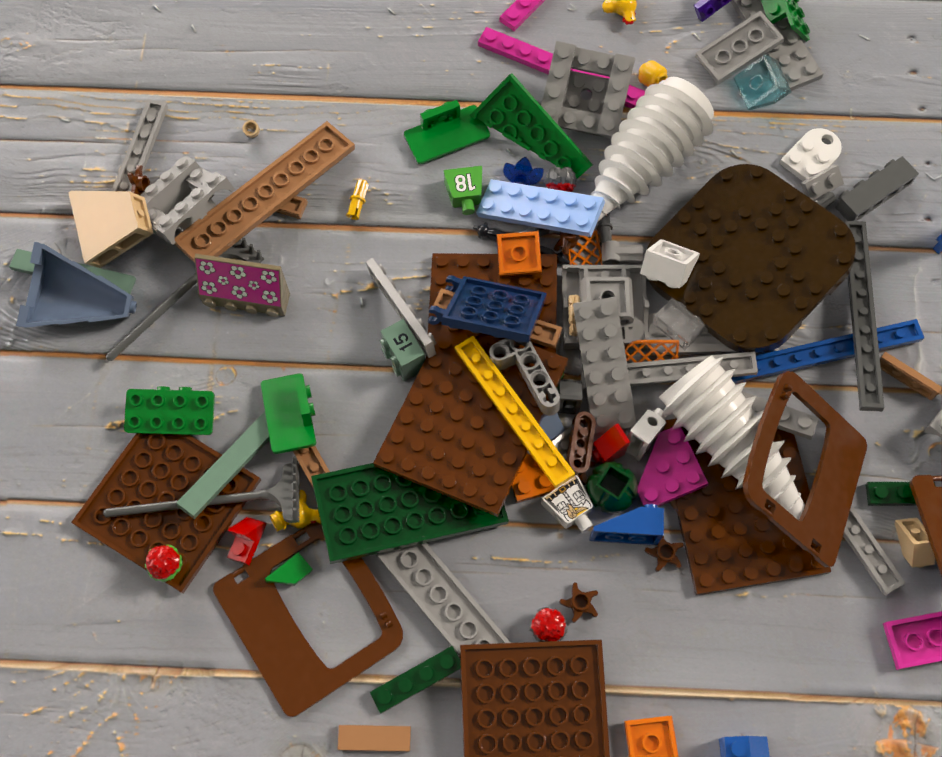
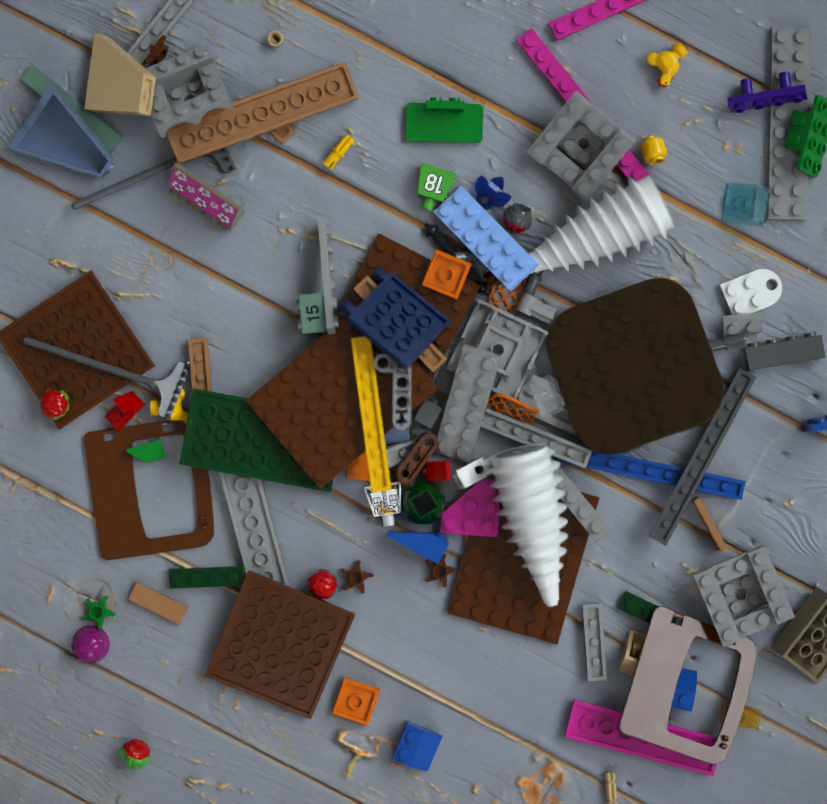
camera: 25 degrees right, 20 degrees up
green bracket [124,386,215,435] -> none
sand green tile [176,411,270,519] -> none
green bracket [261,373,317,454] -> none
green wing [469,73,593,179] -> none
tan axle [568,295,580,336] -> none
white slope [640,239,700,288] -> none
light grey plate [696,11,784,84] -> none
reddish brown door [743,371,867,567] -> none

